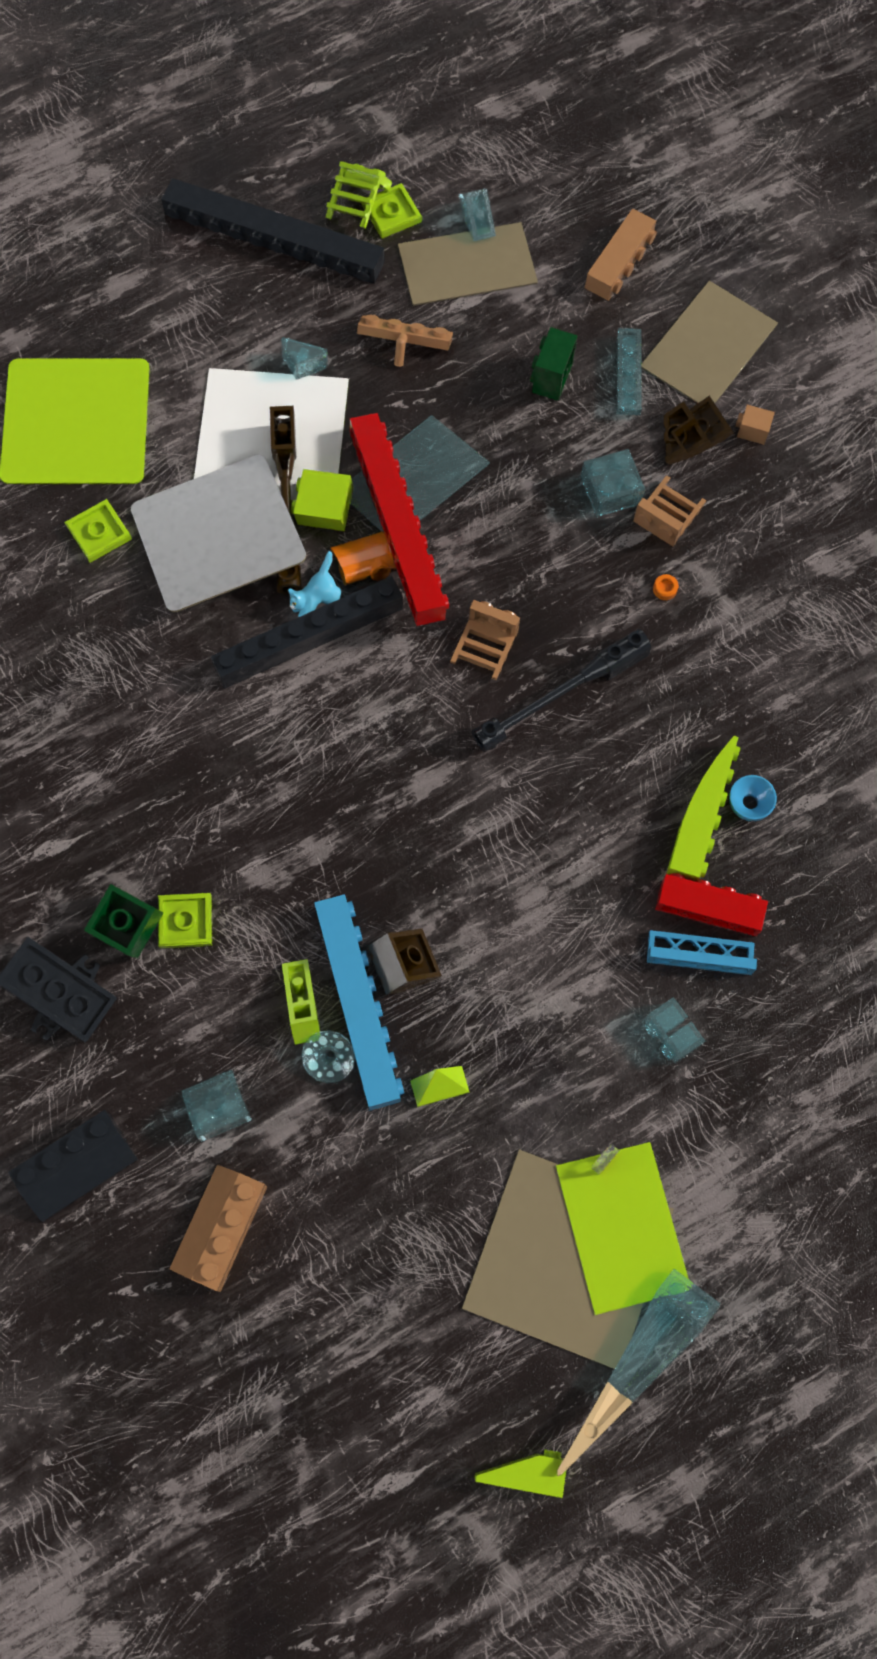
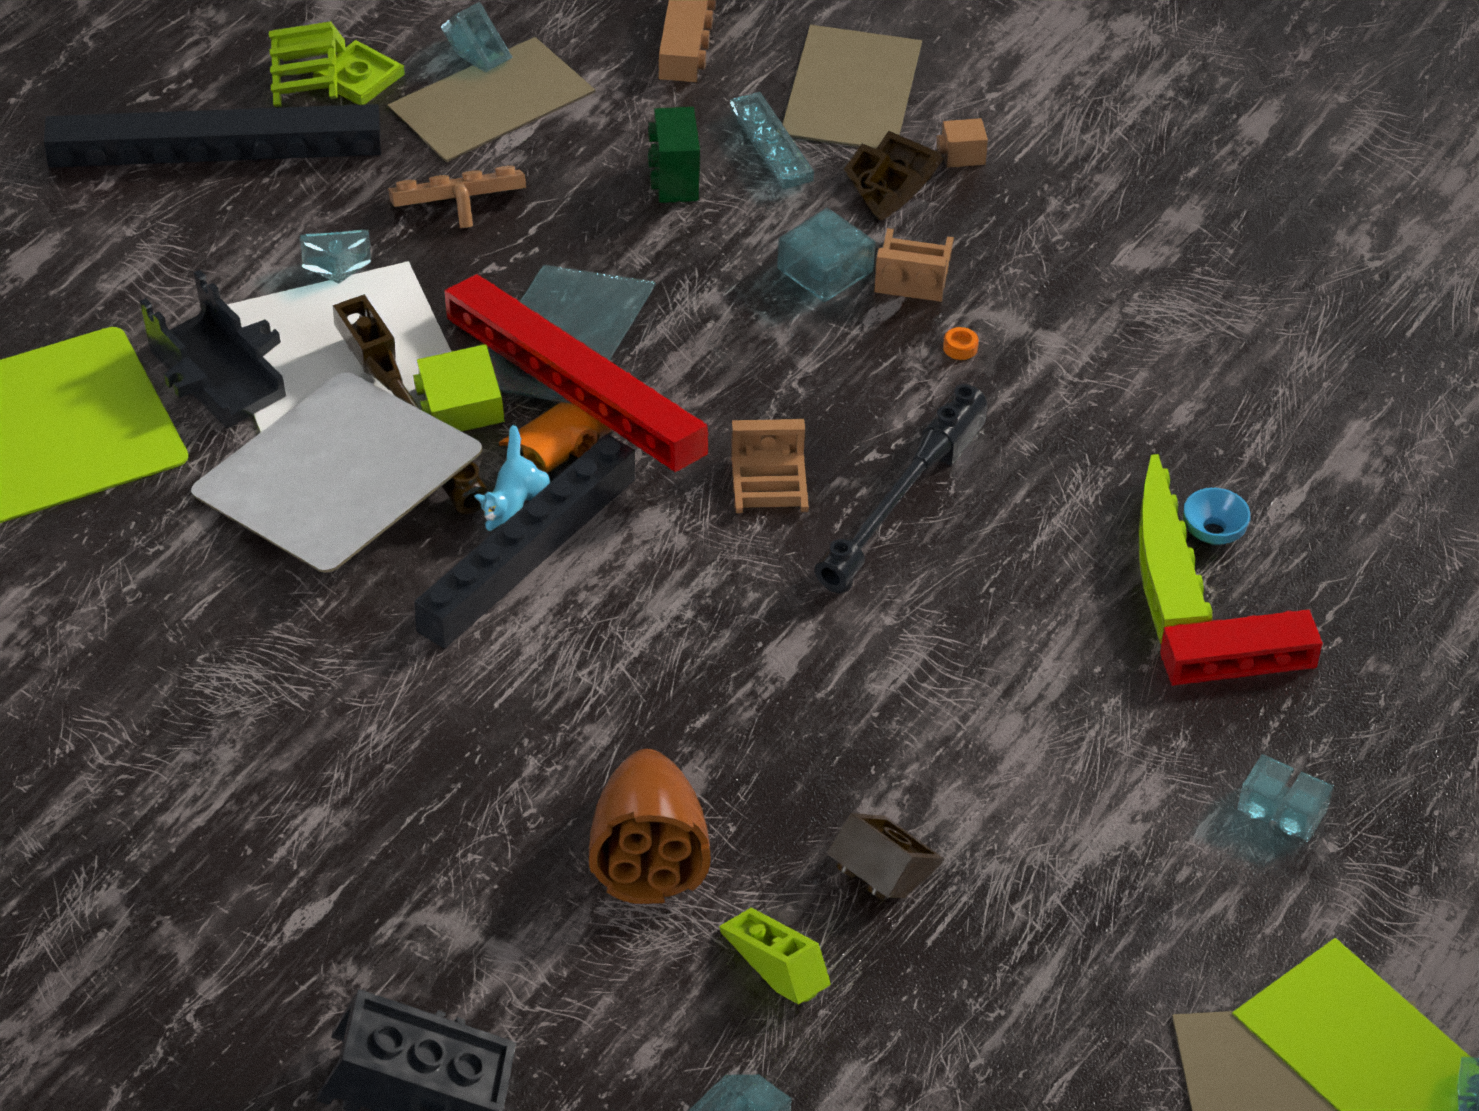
camera: 25 degrees left, 25 degrees down
lime tile [64,499,132,563] -> none
dark green brick [84,884,164,959] -> none
lime tile [158,893,212,948] -> none
clear light blue dish [301,1030,355,1083] -> none
dark azure brick [314,894,404,1111] -> none
lime slope [410,1066,469,1107] -> none
clear tile [592,1145,619,1174] -> none
dark azure fence [647,930,757,975] -> none
none -> black piece [140,269,286,429]
none -> dark orange cylinder [589,749,711,904]

